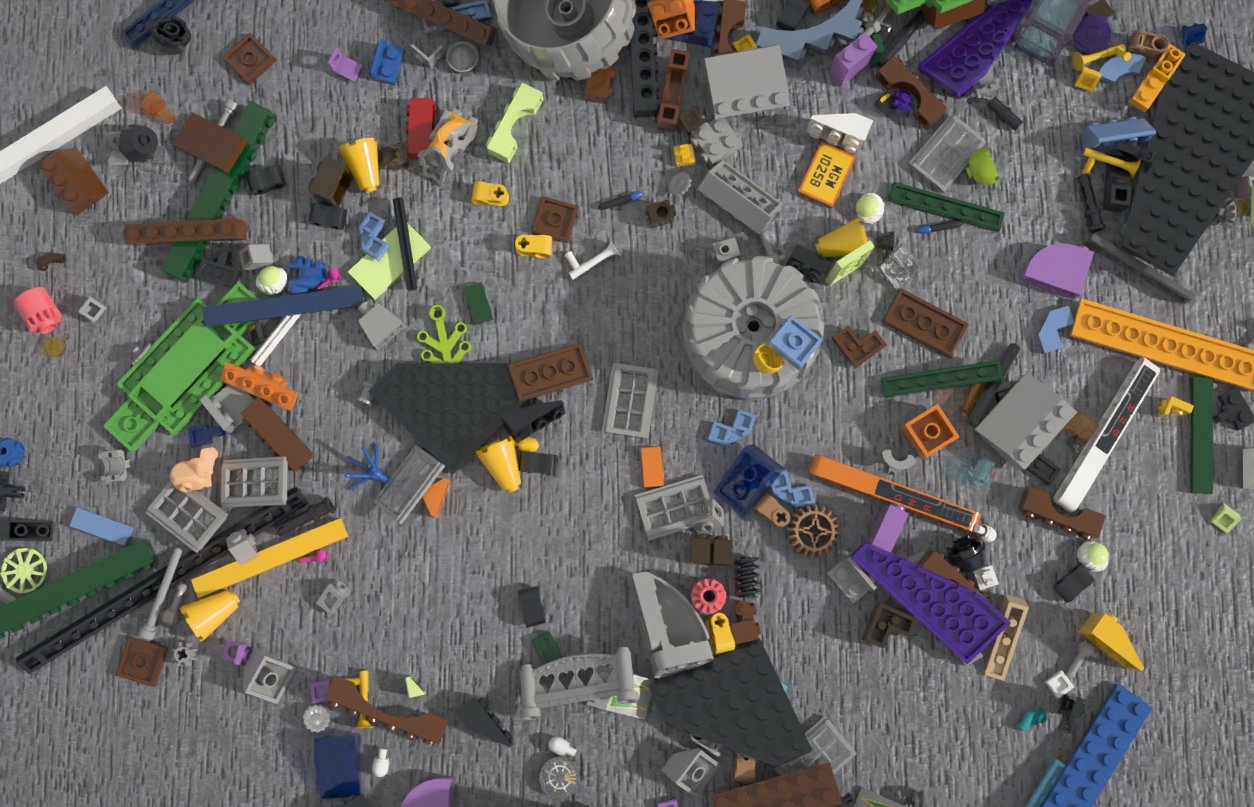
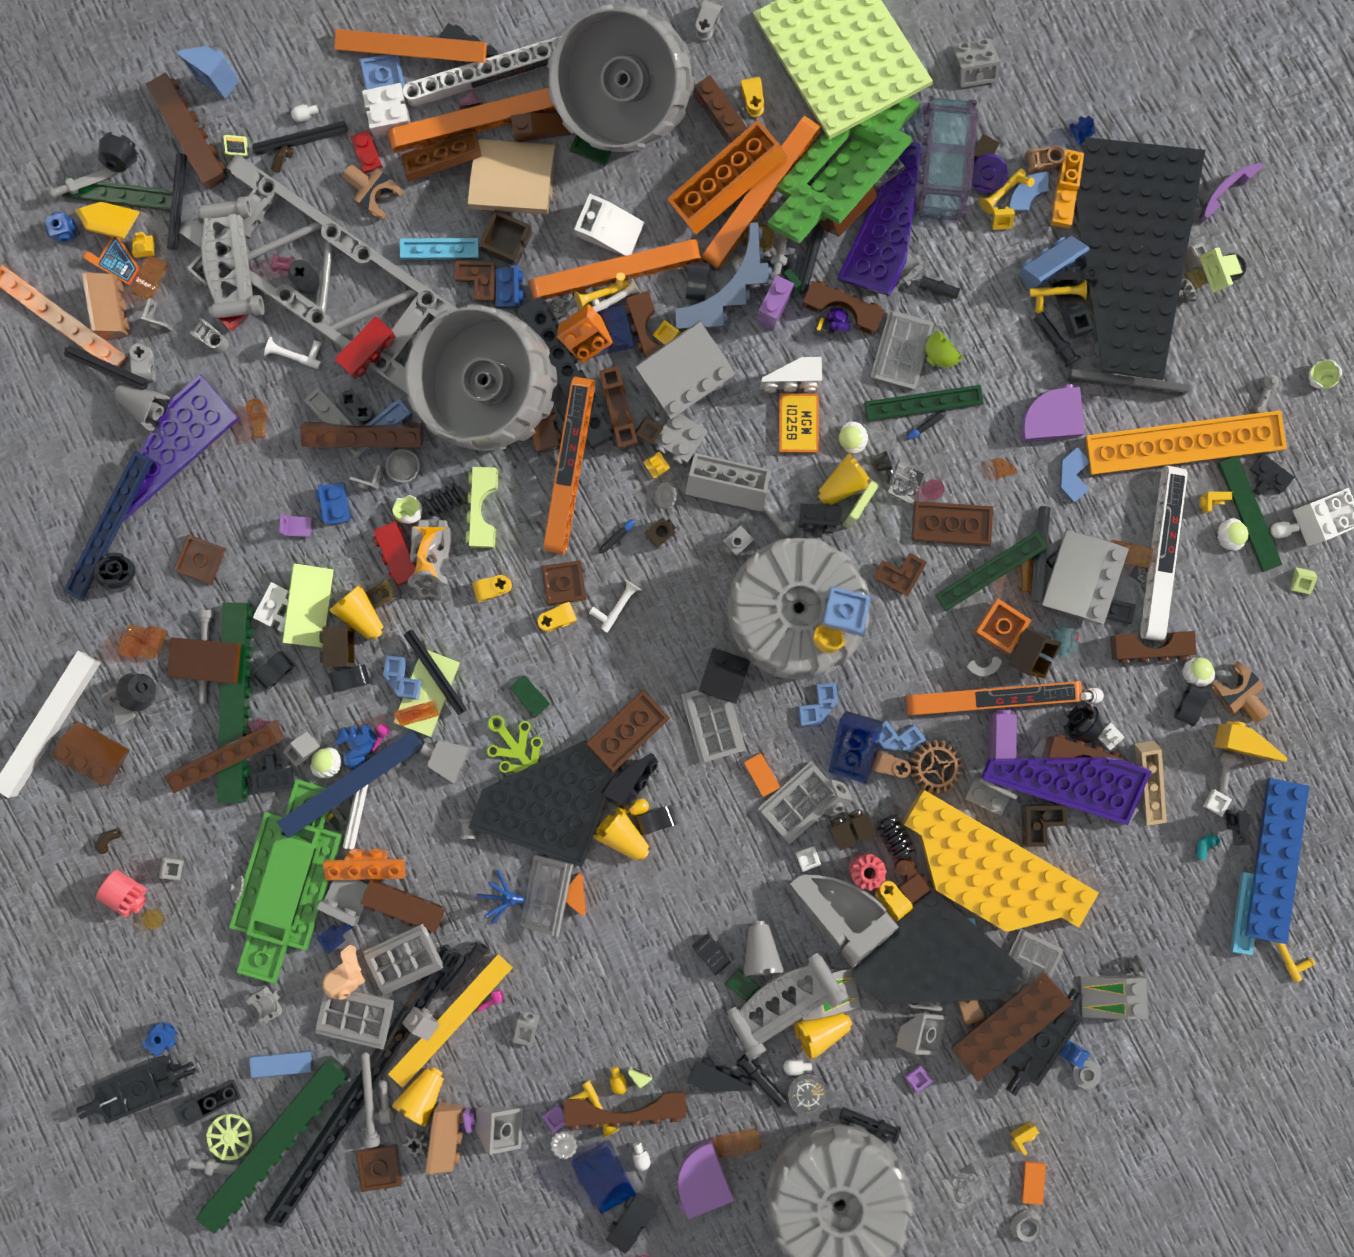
camera: 25 degrees left, 5 degrees up
none -> clear orange axle [126,624,167,650]
none -> white plate [253,582,289,632]
none -> yellowish green tile [282,564,334,648]
none -> yellowish green hair [393,495,423,524]
none -> clear orange slope [394,701,439,726]
none -> black piece [423,482,468,519]
none -> medium nougat slope [425,1102,465,1174]
none -> orange beam [544,377,595,555]
none -> yellow cylinder [609,1066,627,1095]
none -> black slope [698,648,750,704]
none -> clear orange slope [715,1128,761,1158]
none -> black pin [735,1053,787,1107]
none -> light grey cone [743,921,783,977]
none -> yellow cone [794,1012,852,1060]
none -> white tile [795,846,821,872]
none -> yellow brick [902,789,1099,932]
none -> clear pink tile [924,479,944,500]
none -> clear orange tile [993,458,1018,479]
none -> dark brown piece [1008,628,1062,678]
none -> medium nougat connector [1210,661,1270,723]
none -> hair [1217,518,1248,551]
none -> white cylinder [1270,521,1300,538]

